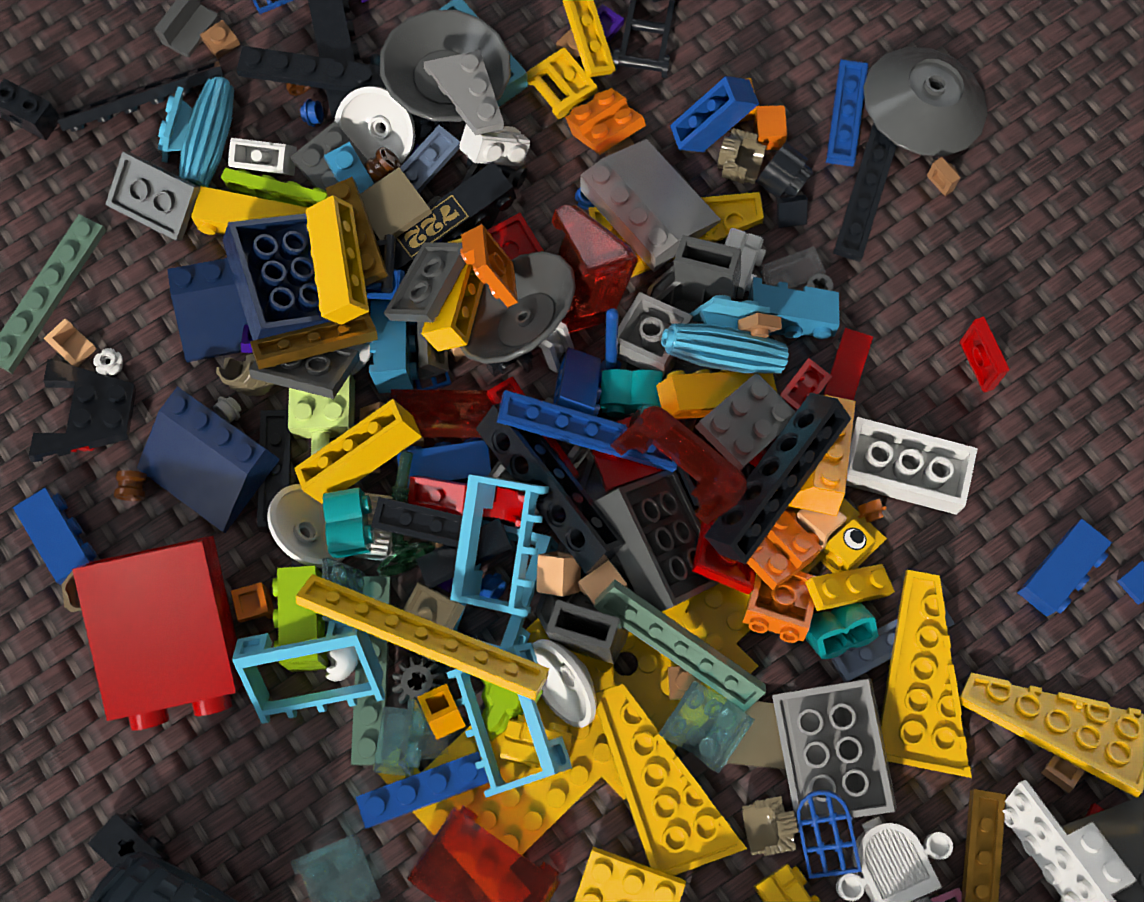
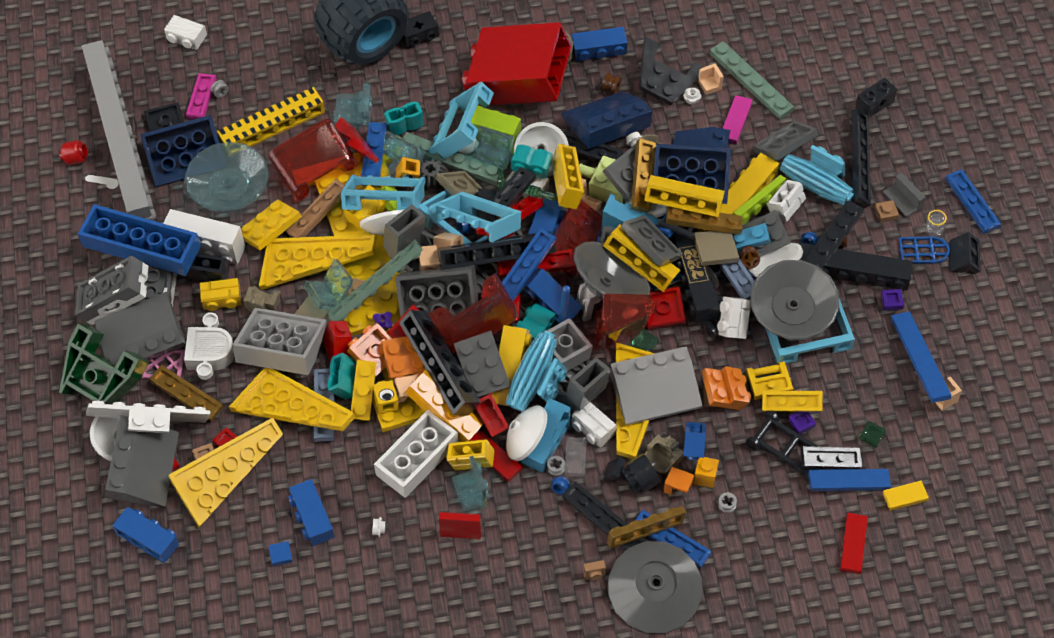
camera: 115 degrees right, 15 degrees down
orange panel [231,582,274,623] -> none
yellow plate [296,574,549,700] -> none
light grey wing [424,50,504,135] -> none
orange plate [460,224,518,308] -> none
medium nougat plate [738,313,782,338] -> none
blue window [797,790,862,879] -> none
orange plate [857,499,887,522] -> none
none -> red tile [212,427,238,447]
none -> medium nougat tile [285,179,345,238]
none -> red slope [322,321,352,362]
none -> red slope [333,117,379,163]
none -> white plate [372,517,385,537]
none -> dark purple plate [373,312,393,331]
none -> teal brick [384,102,424,136]
none -> yellow brick [447,439,494,471]
none -> clear light blue bracket [452,456,490,514]
none -> white dish [506,405,547,461]
none -> blue plate [551,476,570,495]
none -> pearl gold plate [607,506,686,549]
none -> light grey bush [718,492,737,513]
none -> dark pink tile [723,95,753,144]

